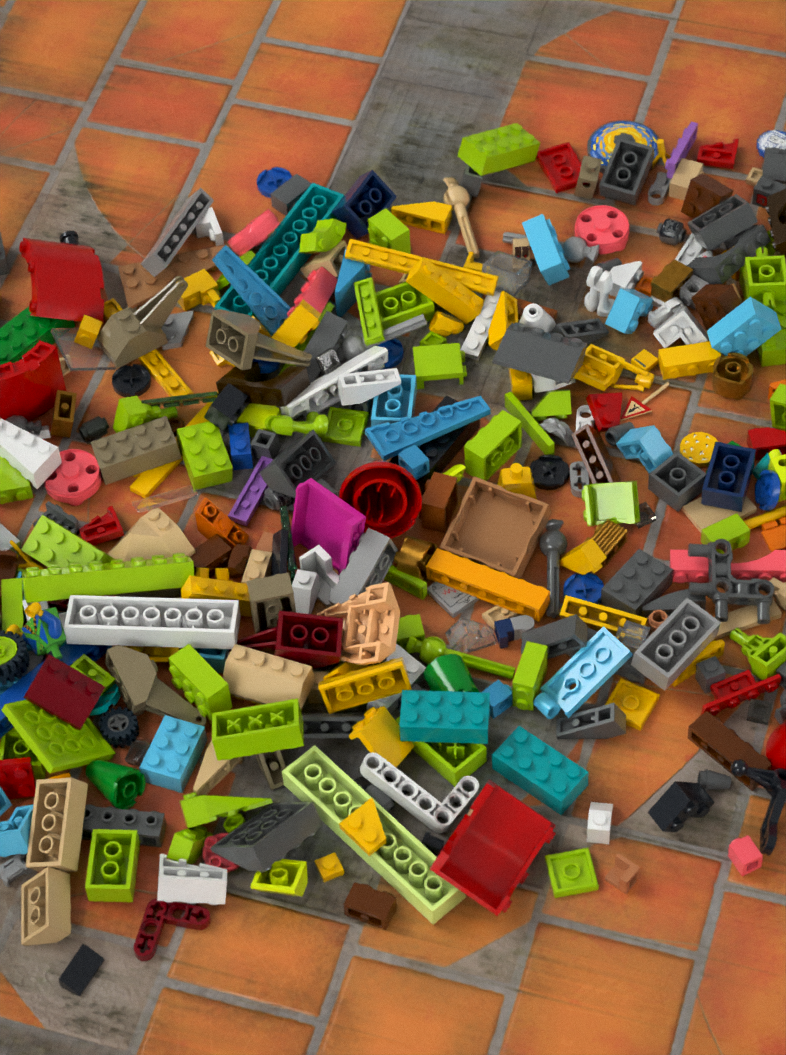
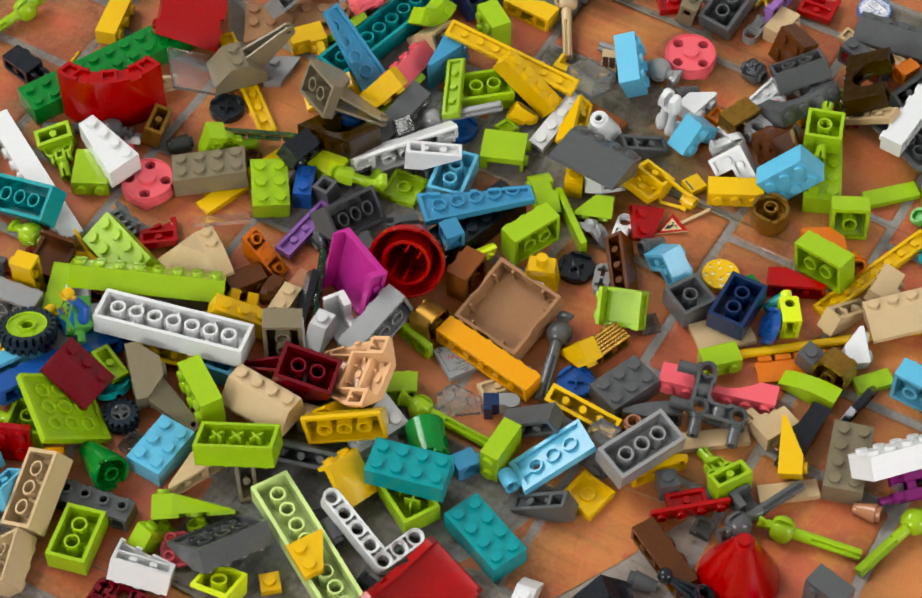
camera: 10 degrees right, 0 degrees up
yellow brick [74,315,102,349] -> none
none -> dark grey bar [386,214,419,228]
none -> lime brick [525,172,562,213]

